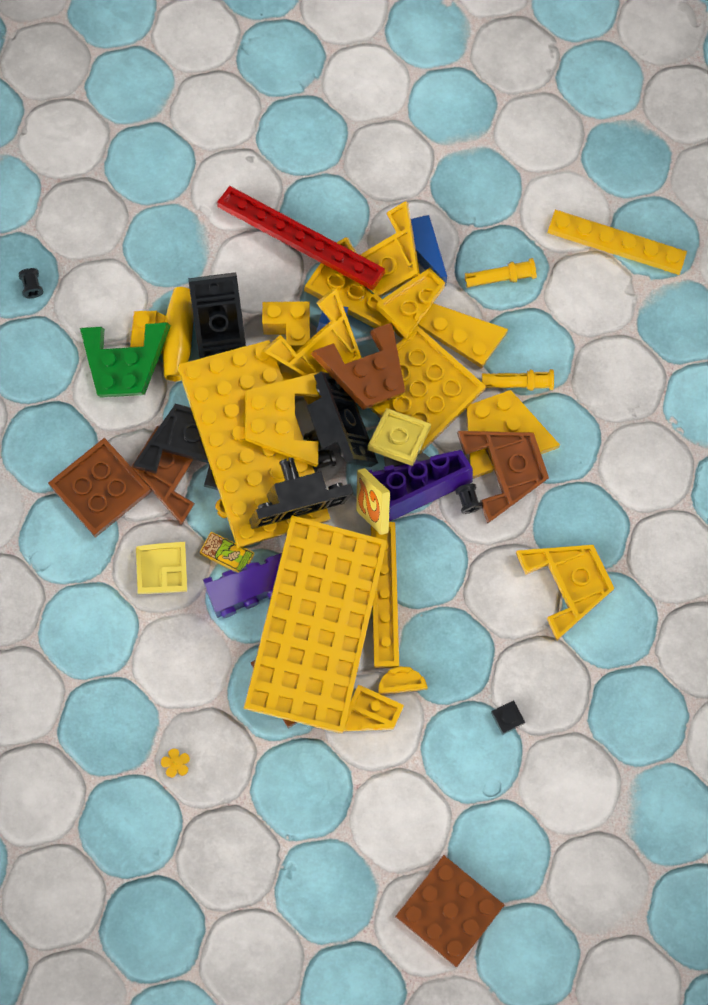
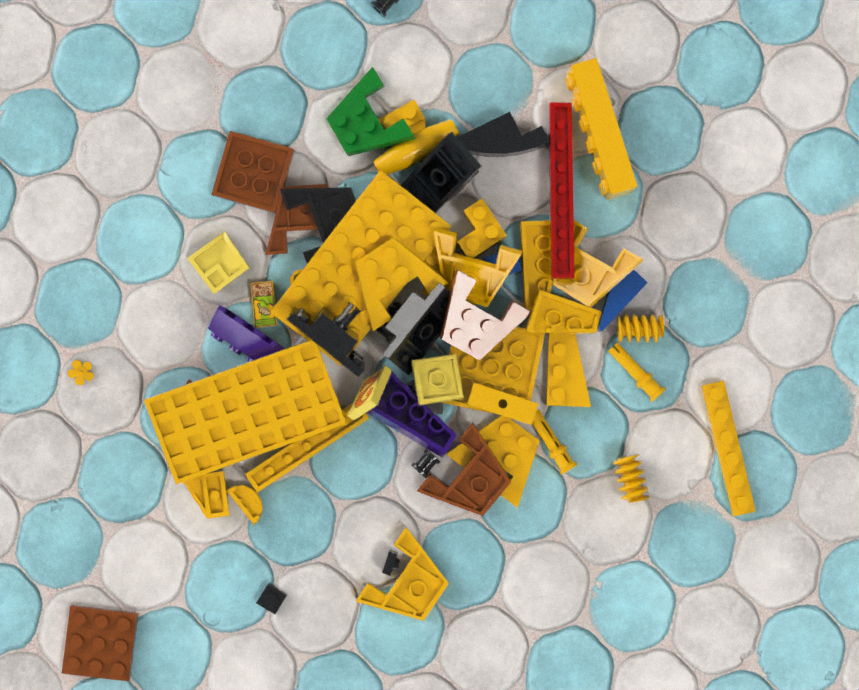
camera: 60 degrees right, 15 degrees up
none -> black plate [382,550,401,576]
none -> black slope [457,112,550,157]
none -> yellow tile [467,383,538,425]
none -> yellow brick [565,58,638,200]
none -> yellow piece [613,454,650,503]
none -> yellow piece [617,314,664,343]

